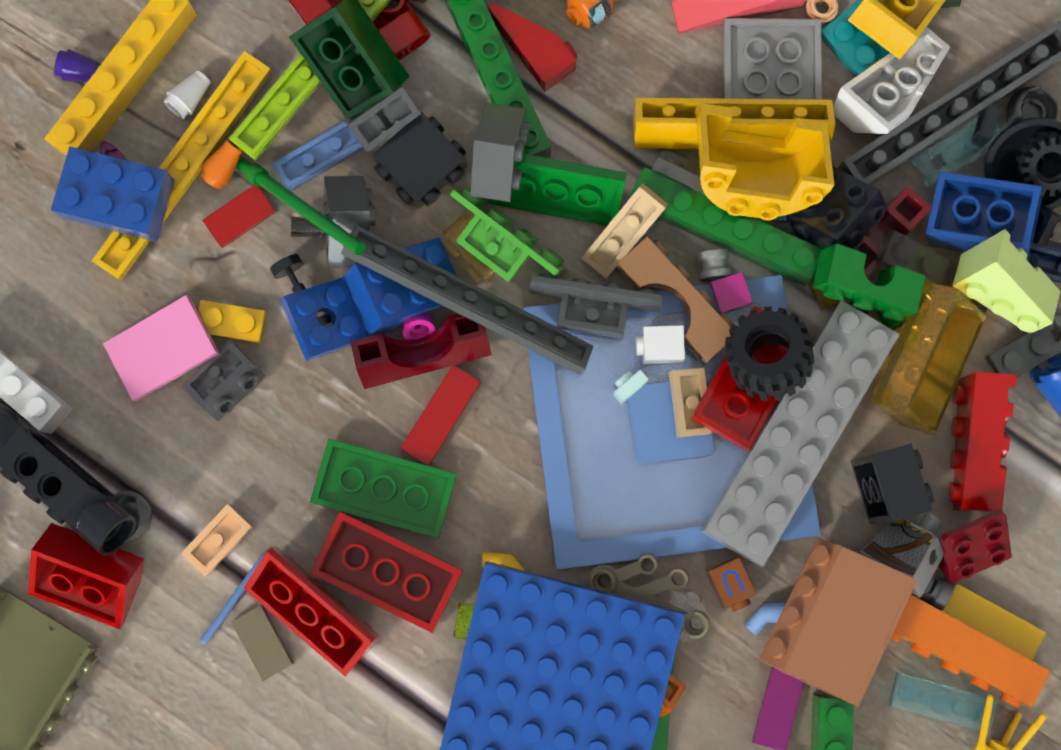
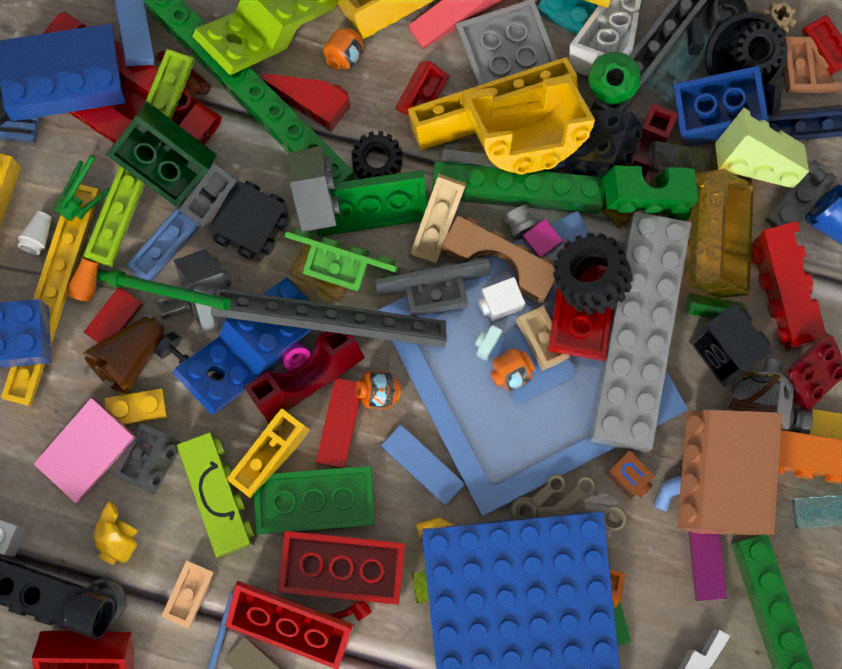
camera: 20 degrees left, 5 degrees down
none -> green plant [52,155,110,222]
none -> reddish brown cone [83,316,165,396]
none -> yellow head [92,501,138,565]
none -> lime brick [177,432,255,558]
none -> yellow slope [226,408,310,498]
none -> red hand [329,601,372,621]
none -> black tyre [351,131,402,179]
none -> head [356,370,401,409]
none -> medium blue tile [381,425,465,506]
none -> red slope [395,60,450,116]
none -> orange head [490,348,535,392]
none -> green piece [588,52,641,104]
none -> green slope [685,293,748,319]

